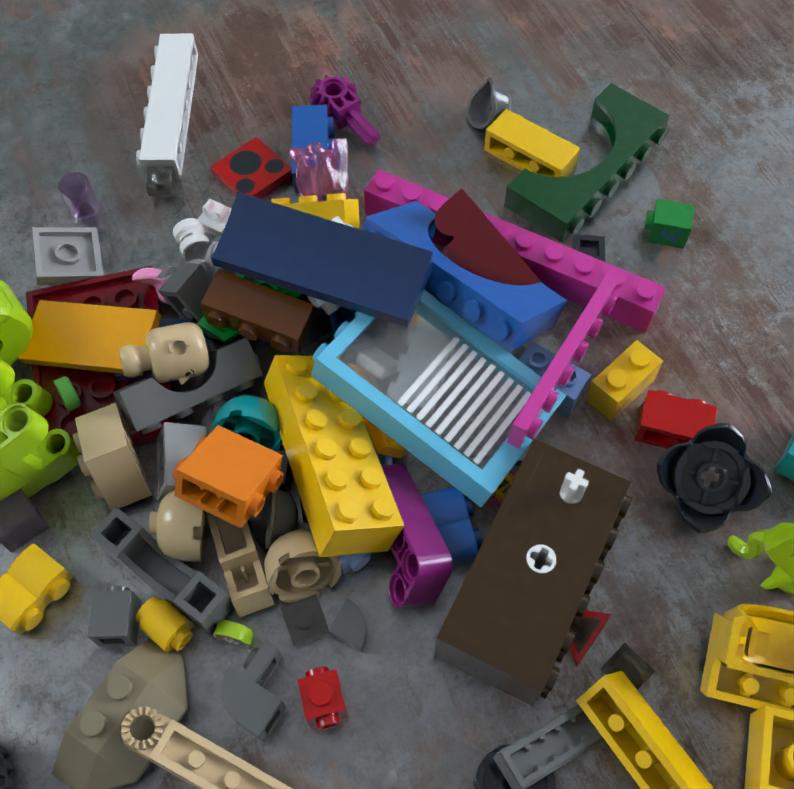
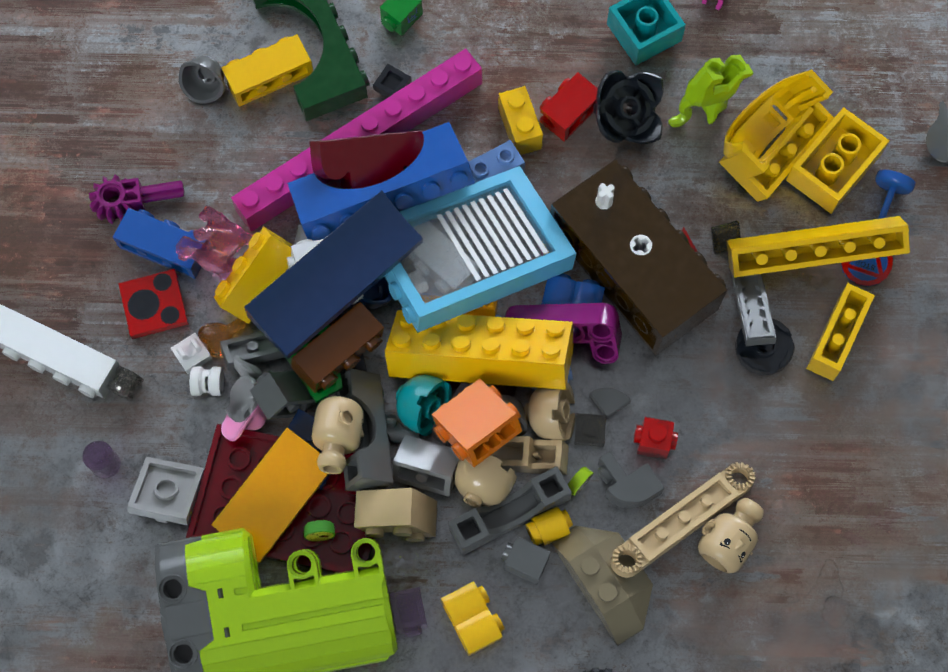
camera: 65 degrees left, 10 degrees up
dark pink plate [507,276,618,449] -> none

